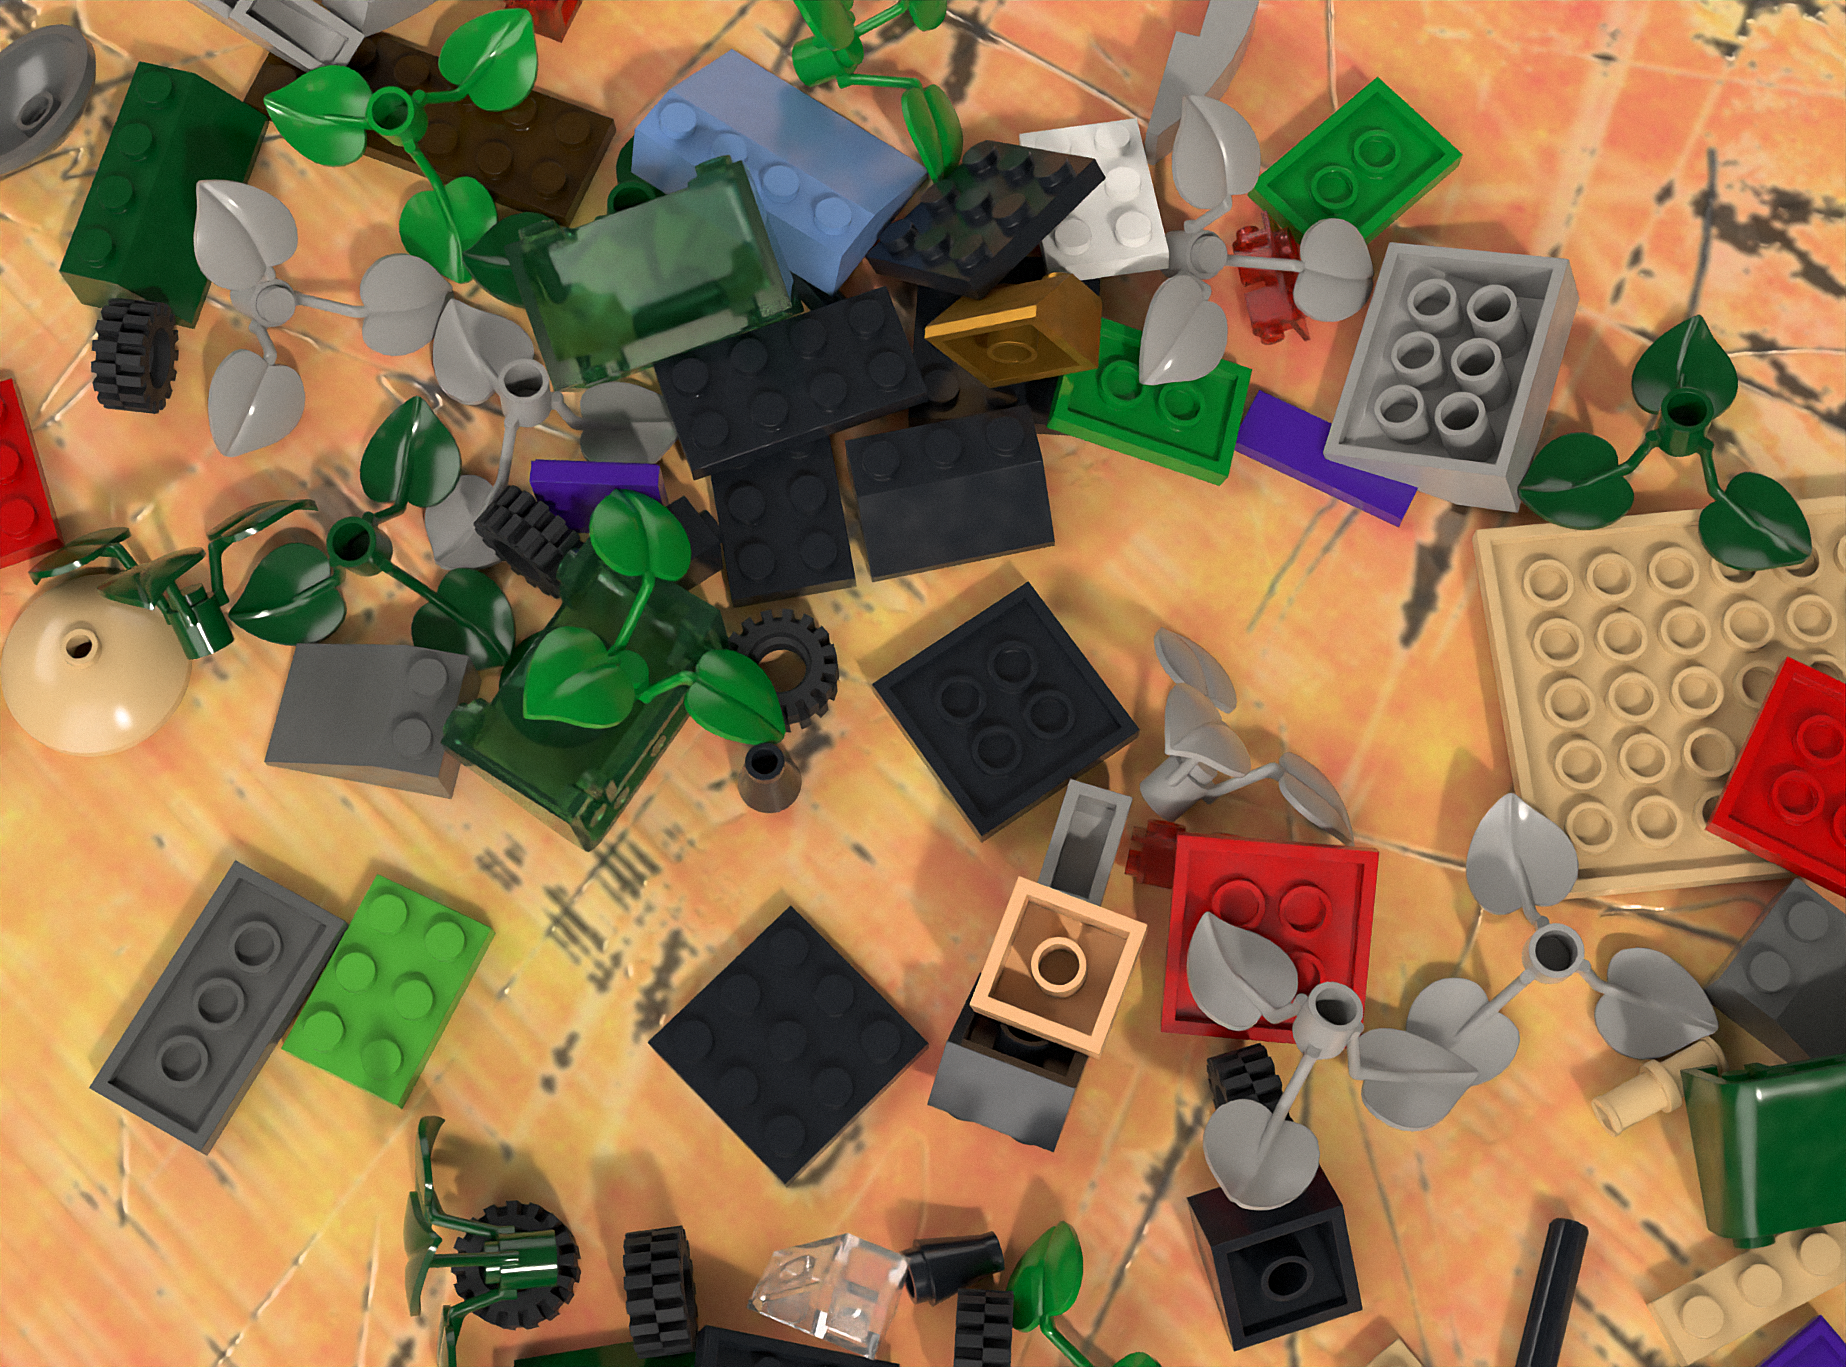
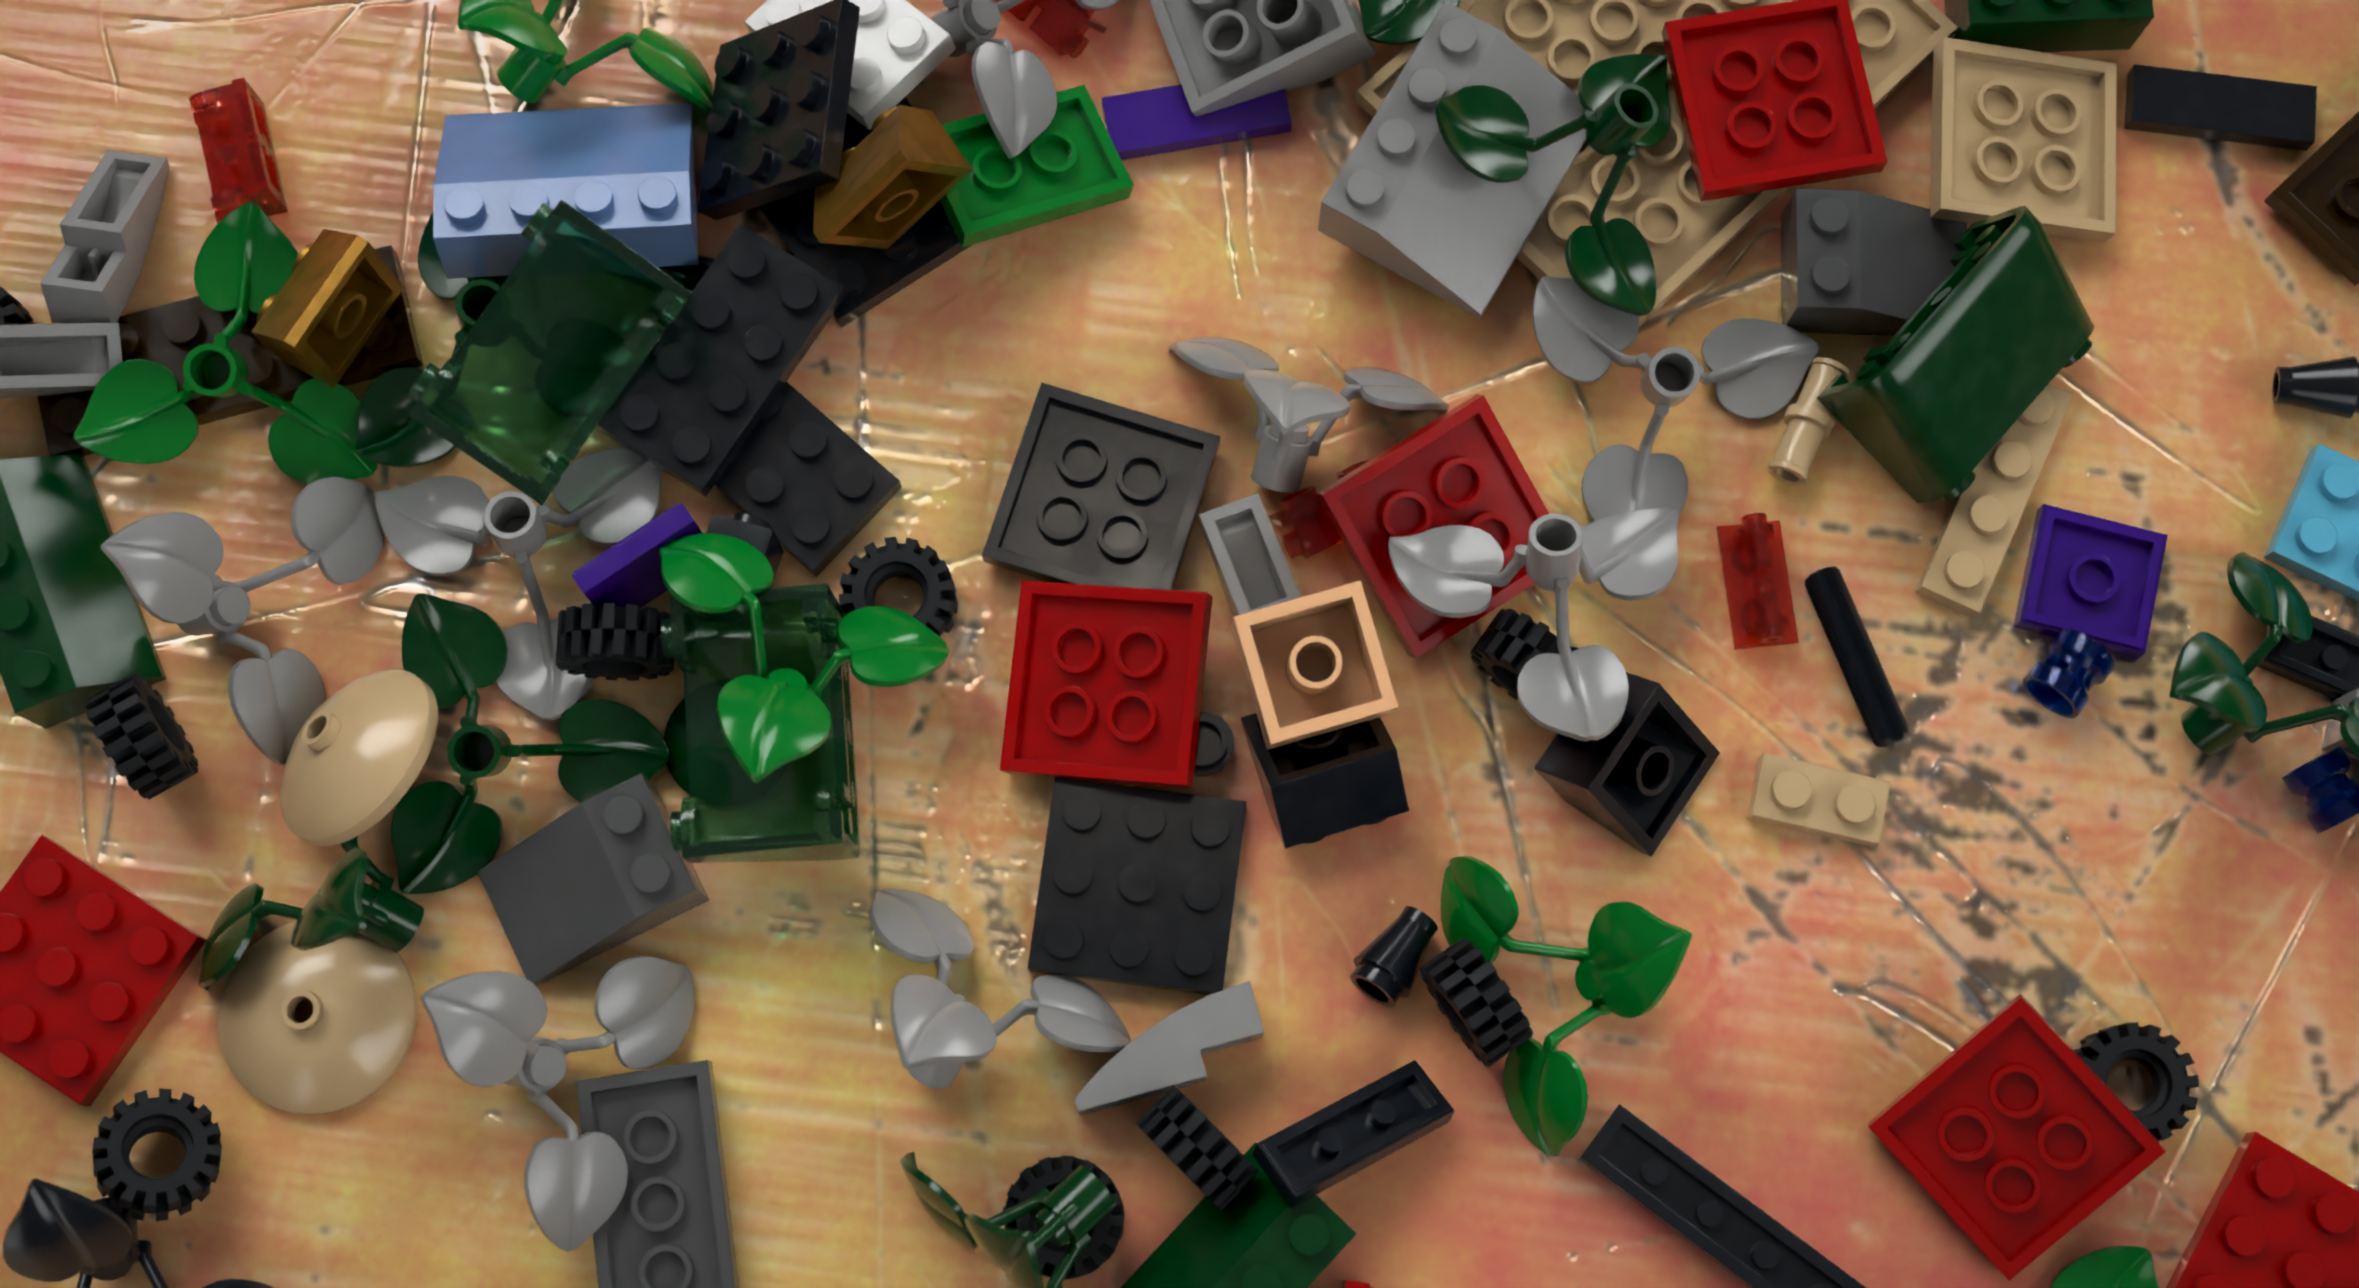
camera: 40 degrees left, 5 degrees up
bright green plate [281,874,496,1109] -> none
cone [738,743,802,813] -> none
clear slope [747,1233,911,1360] -> none
black slope [845,404,1055,582] -> none
none -> pearl gold slope [251,229,404,389]
none -> tan dish [280,669,438,846]
none -> light grey plant [421,956,695,1251]
none -> light grey plant [869,889,1130,1089]
none -> red plate [1000,580,1213,788]
none -> light grey slope [1074,981,1264,1116]
none -> black plate [1194,712,1234,776]
none -> light grey slope [1318,1,1587,319]
none -> dark green plant [1435,54,1671,316]
none -> clear red hinge [1716,513,1799,650]

